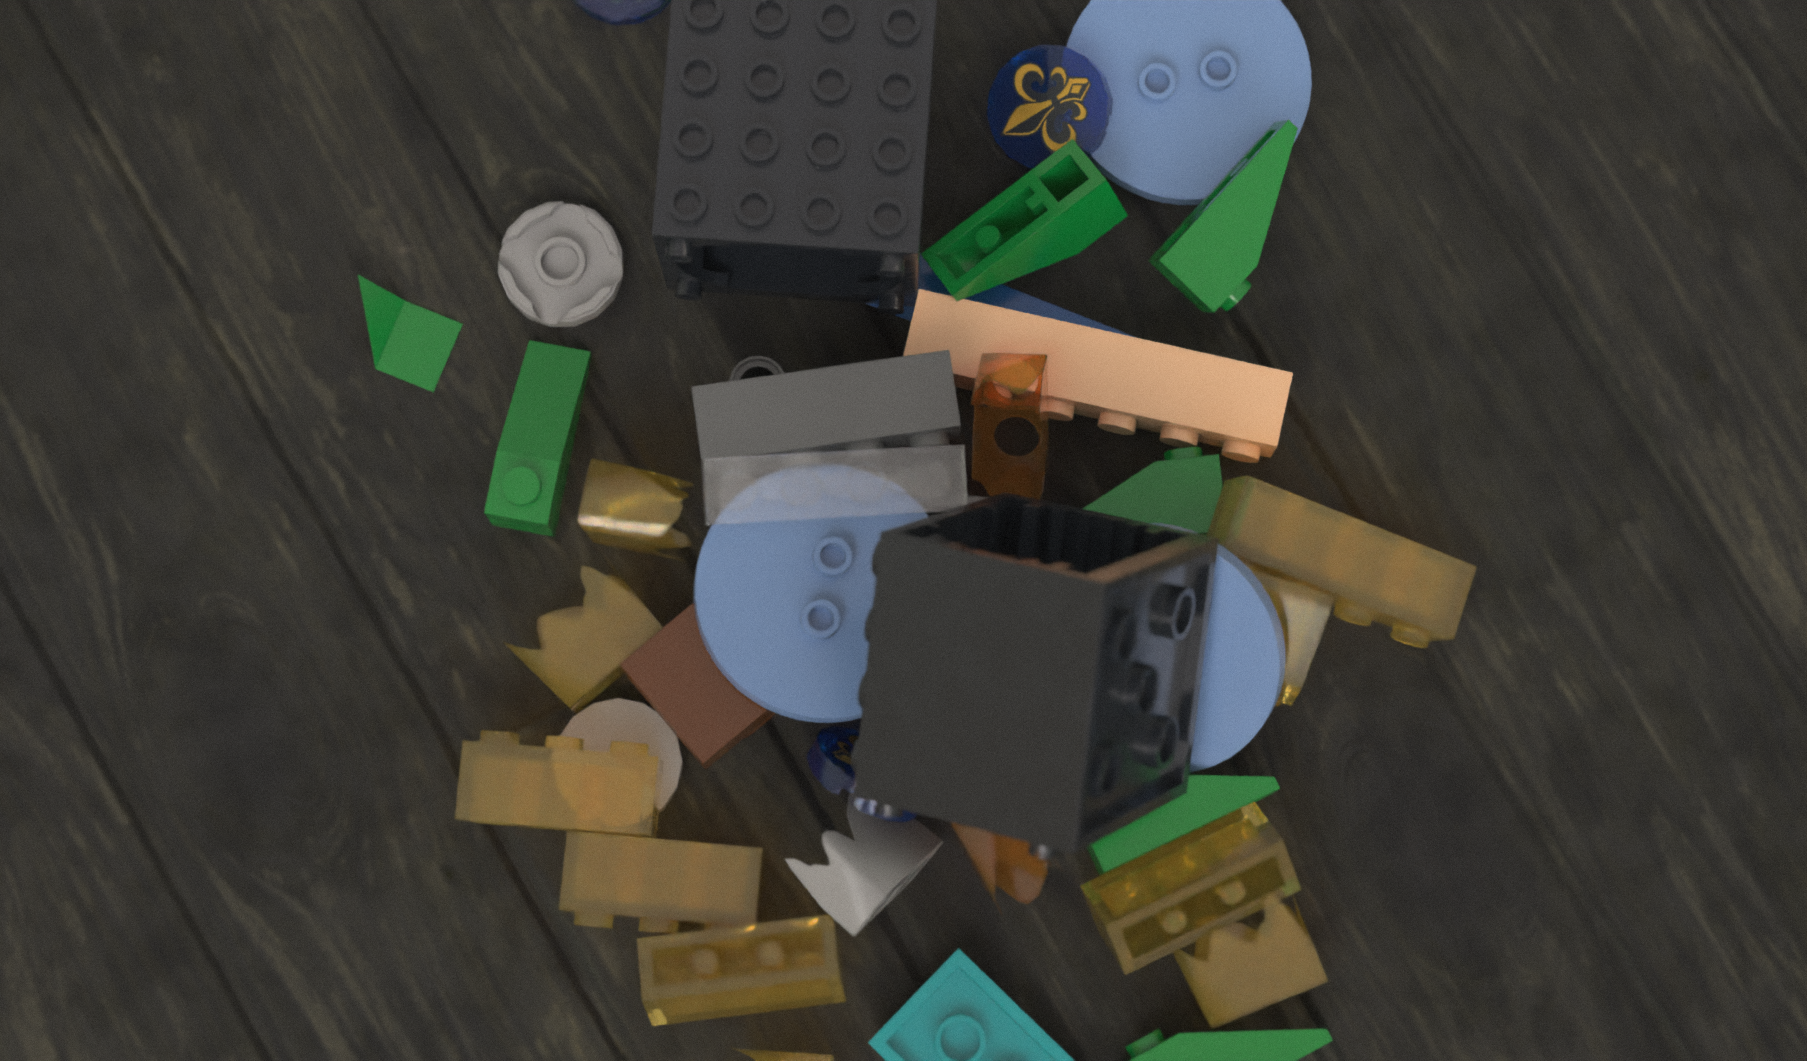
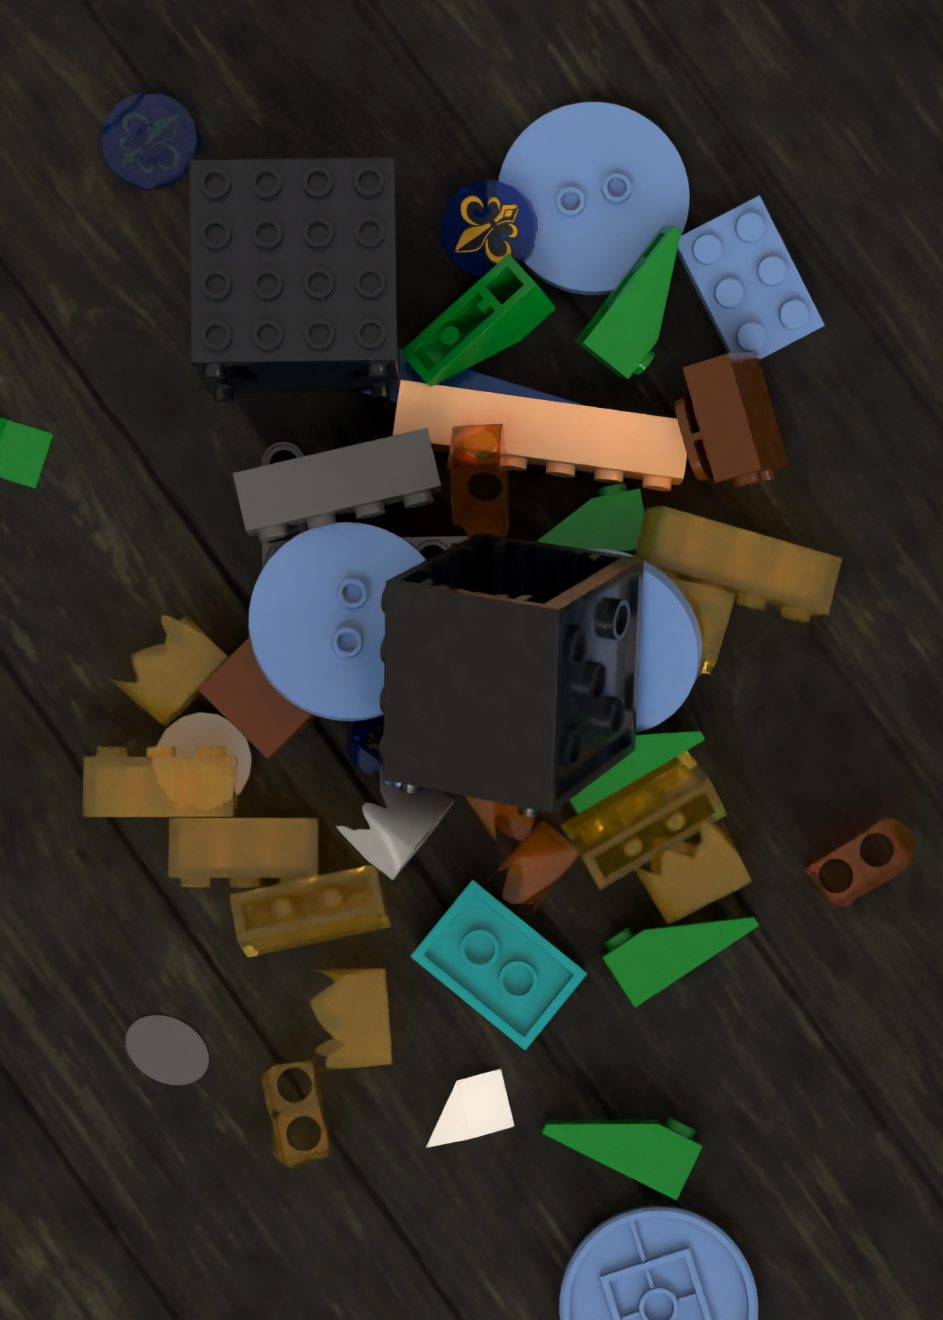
camera: 10 degrees left, 5 degrees up
green slope [484,340,592,537] -> none
light grey tile [498,202,624,327] -> none
clear yellow piece [577,458,694,562] -> none
clear plate [701,445,968,525] -> none
none -> clear orange piece [487,820,581,915]
none -> reddish brown brick [675,352,789,489]
none -> medium blue plate [677,195,825,360]
none -> clear orange piece [804,817,915,909]

